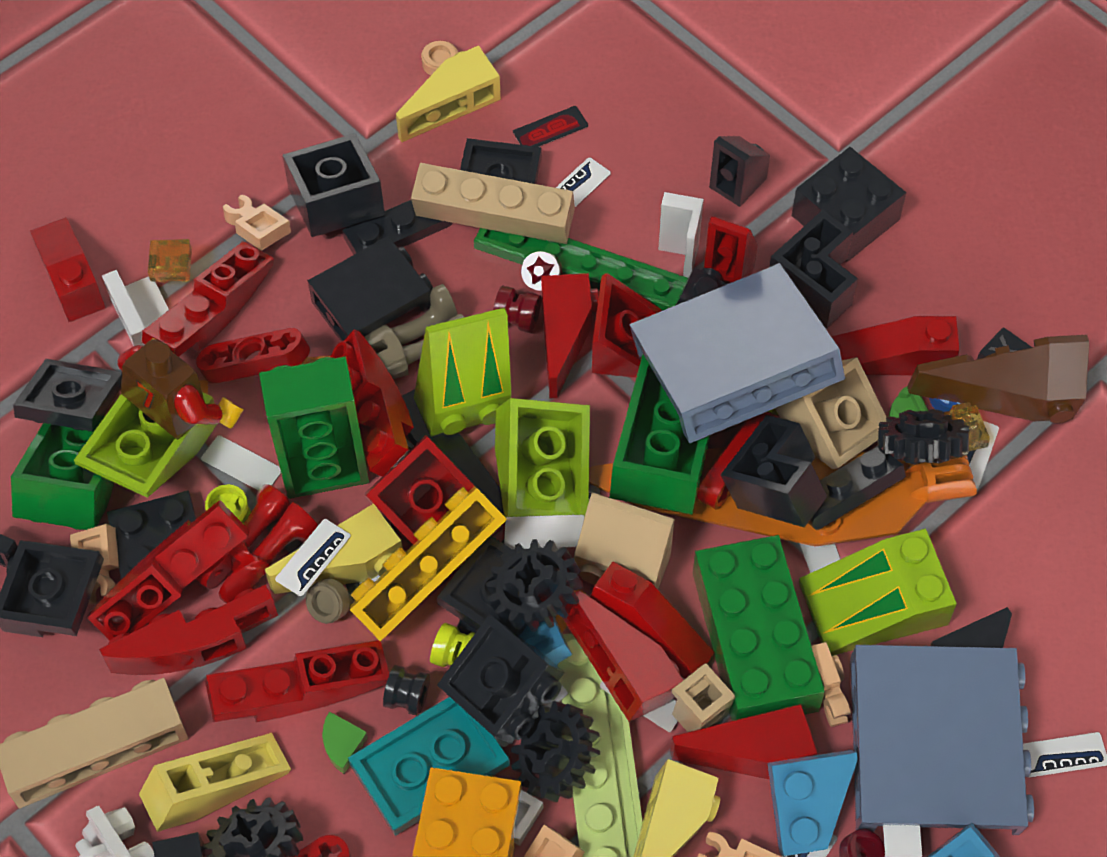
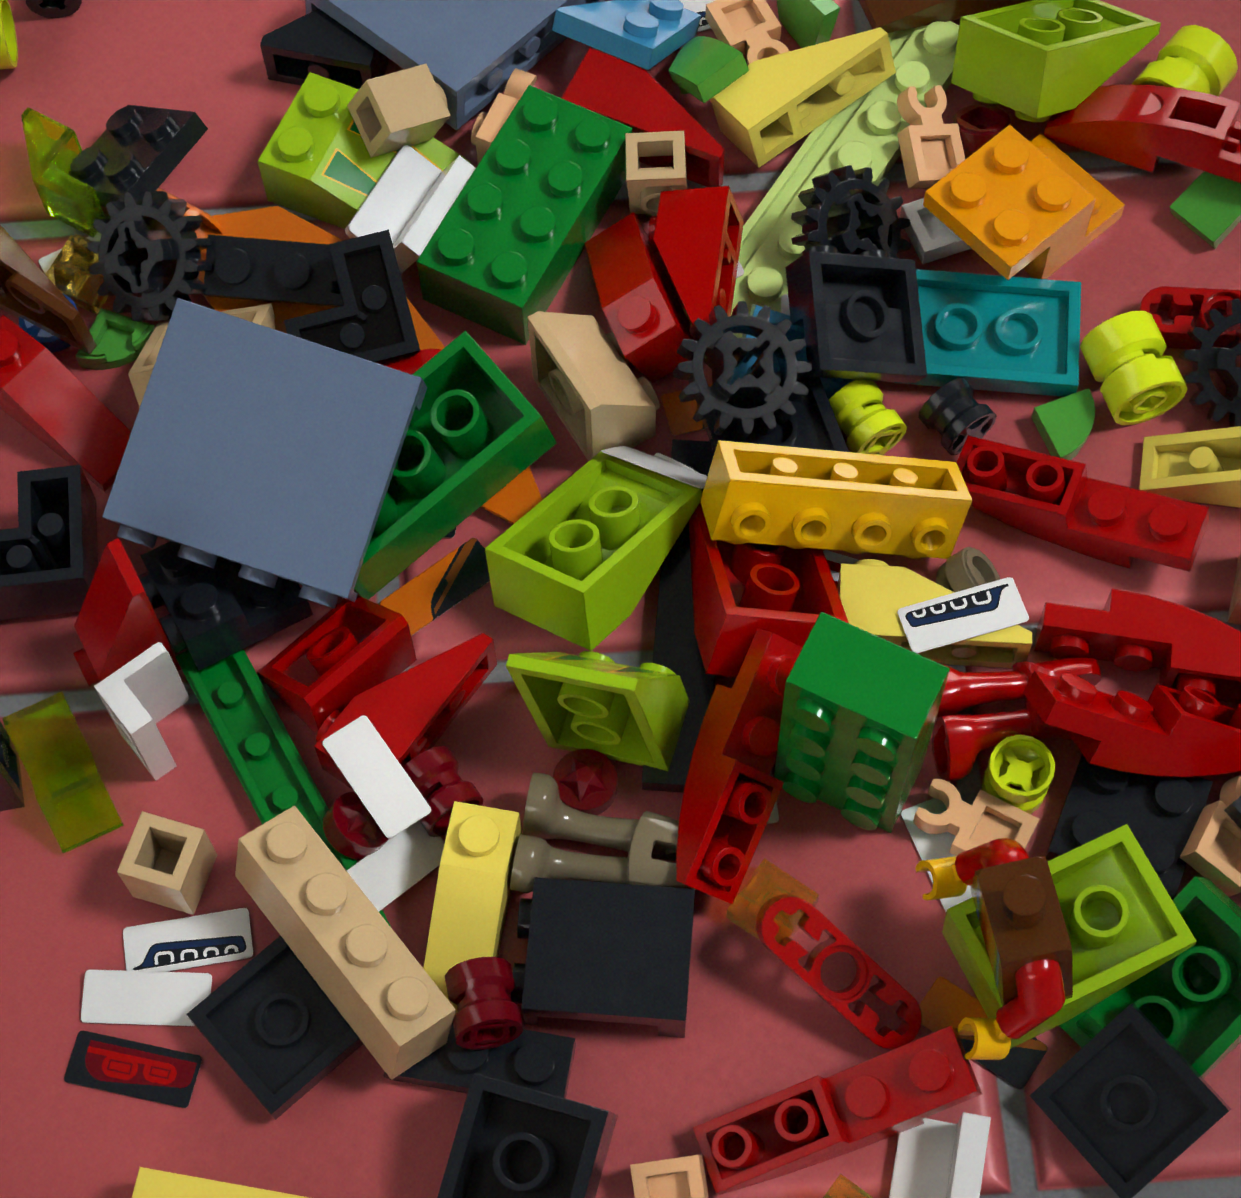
camera: 140 degrees left, 5 degrees up
none -> clear neon green slope [2,691,124,853]
none -> clear neon green slope [21,107,106,238]
none -> black plate [58,105,208,207]
none -> white sticker [81,970,212,1026]
none -> tan brick [117,811,217,915]
none -> white sticker [323,715,431,838]
none -> white panel [345,145,476,274]
none -> tan brick [347,63,451,158]
none -> white sticker [347,821,445,912]
none -> sticker [380,538,490,636]
none -> light yellow slope [423,801,522,1016]
none -> dark red wheel [445,957,523,1050]
none -> bright green slope [668,36,749,103]
none -> light nougat plate [913,779,1040,856]
none -> neon yellow wheel [1080,311,1188,425]

